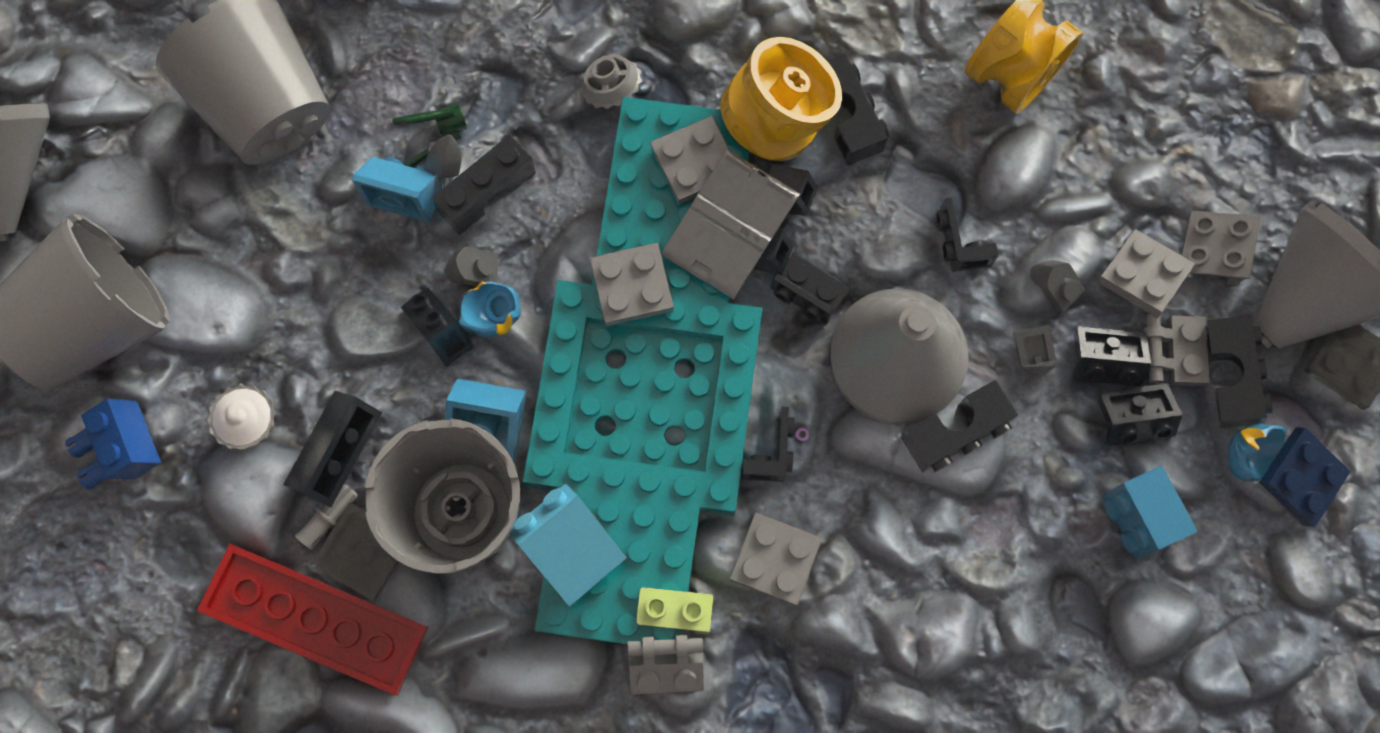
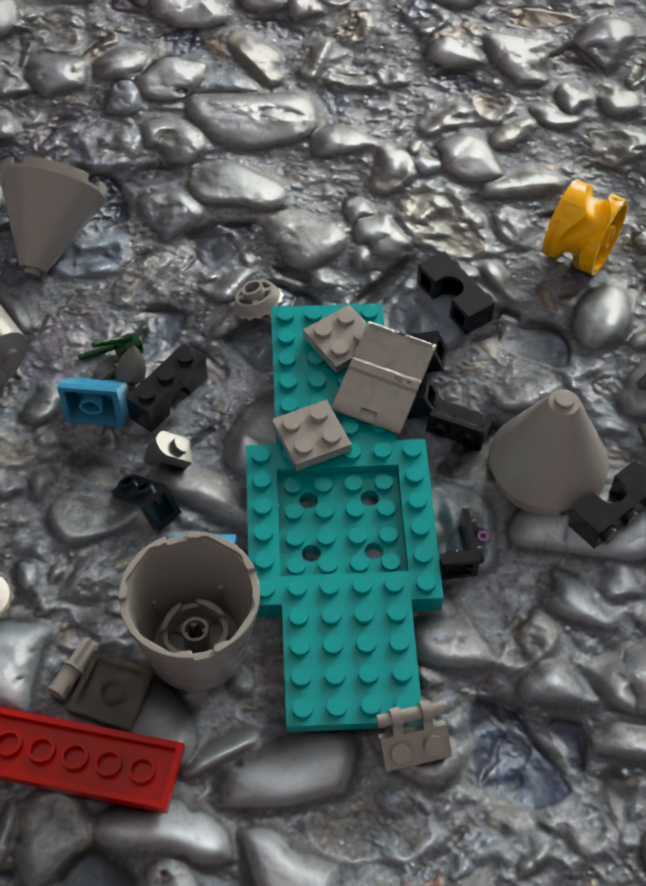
camera: 10 degrees left, 20 degrees down
black brick [283,391,382,507] -> none
dark azure hair [459,281,521,338] -> none
medium azure brick [509,483,627,606] -> none
yellowish green bracket [637,588,713,635] -> none
yellow piece [720,37,842,161] -> none
light grey plate [730,512,822,607] -> none
black bracket [936,198,999,272] -> none

